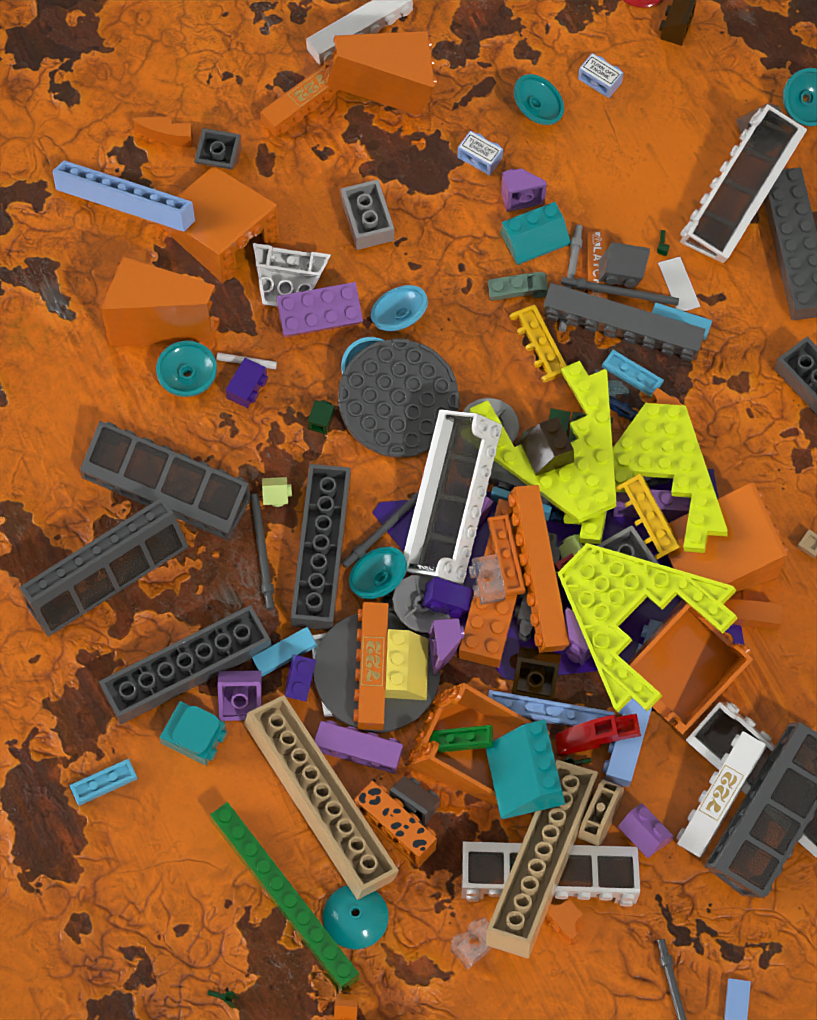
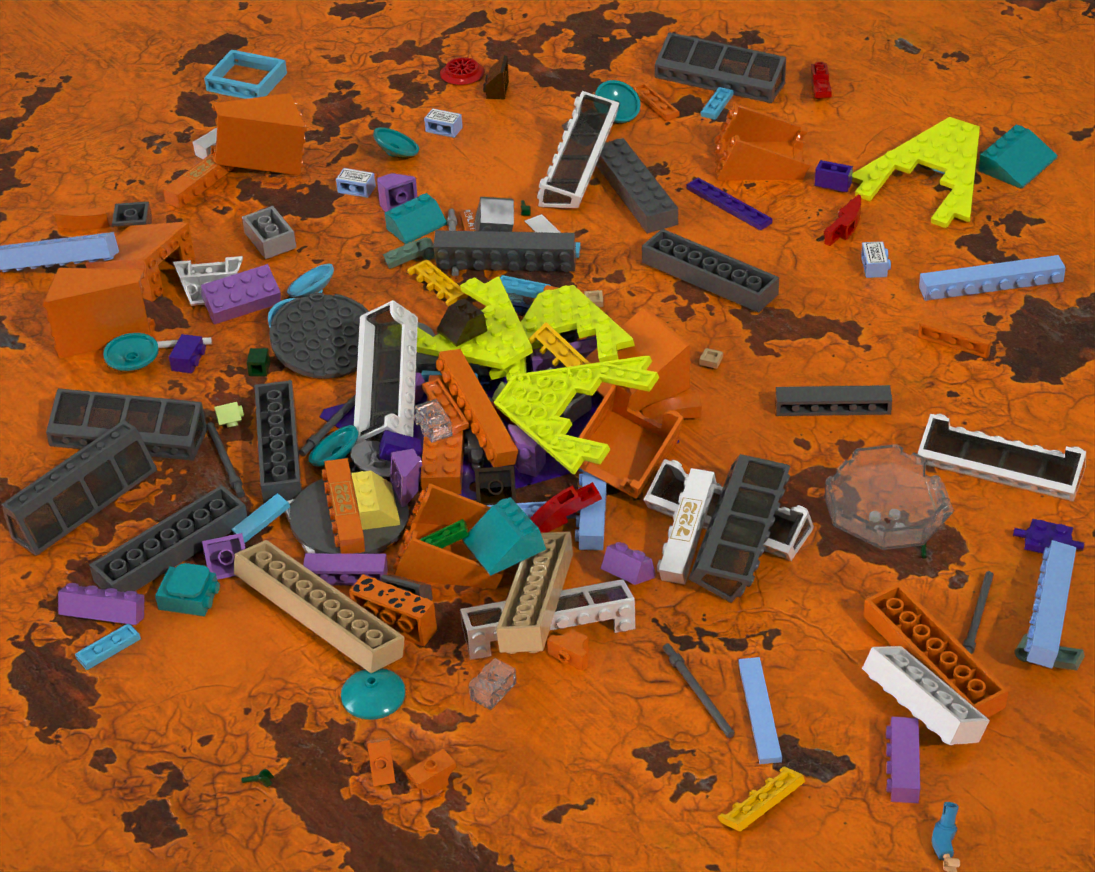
camera: 10 degrees left, 25 degrees down
green brick [210,802,360,992] -> none
dark purple brick [283,654,316,701] -> none
tan brick [578,780,624,846] -> none
none -> medium lavender brick [58,583,144,625]
none -> tan plate [584,290,603,307]

